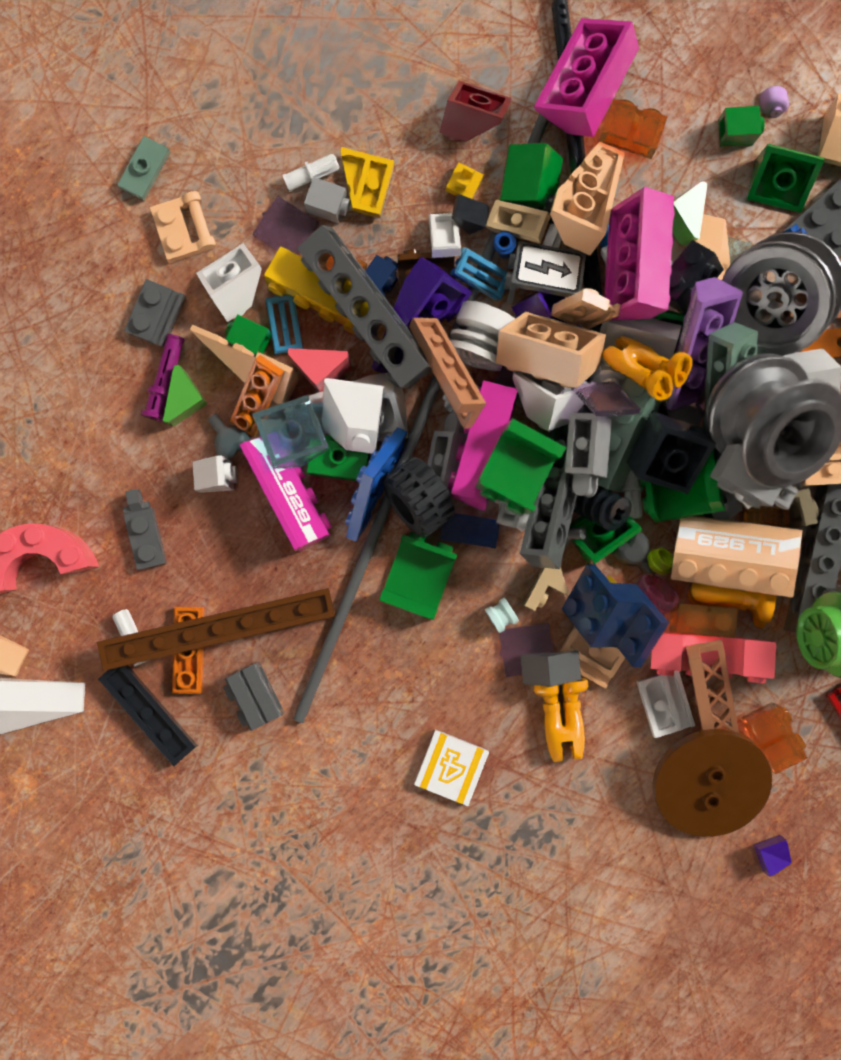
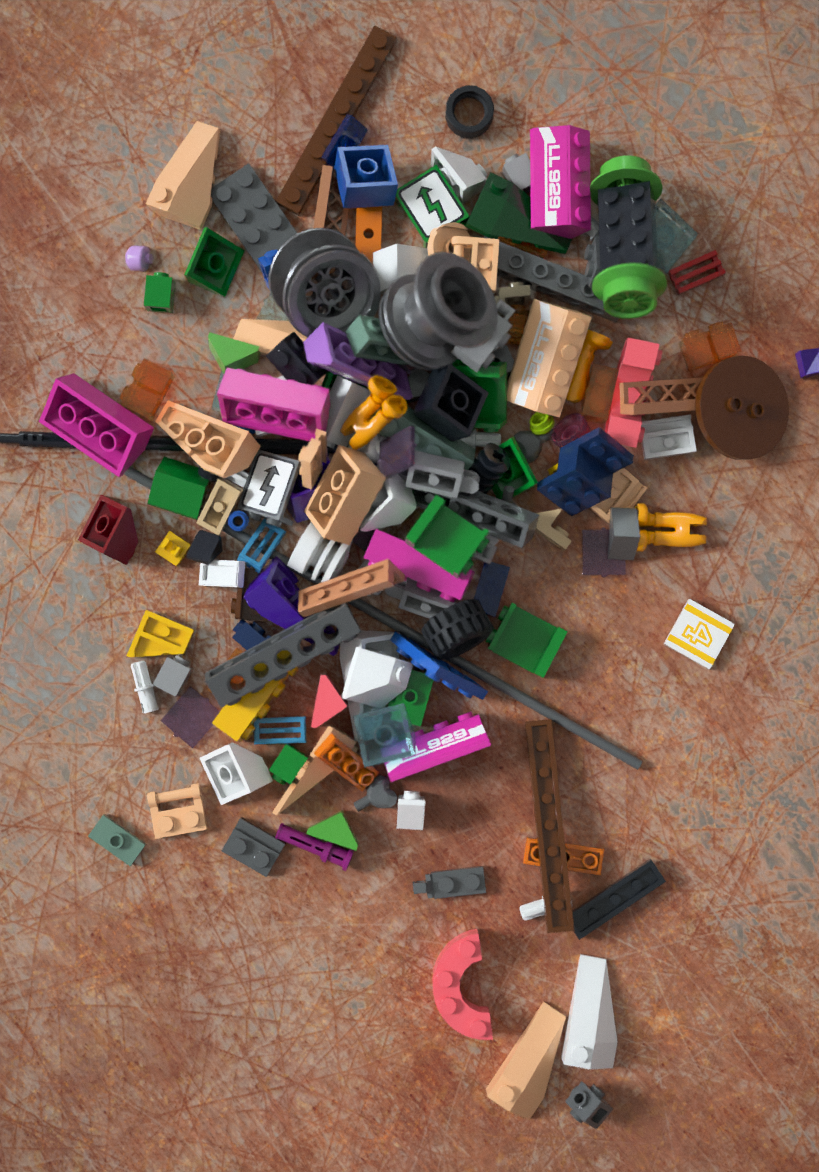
camera: 85 degrees left, 0 degrees up
dark grey brick [224,662,285,731] -> none
light aqua wheel [484,597,519,634] -> none

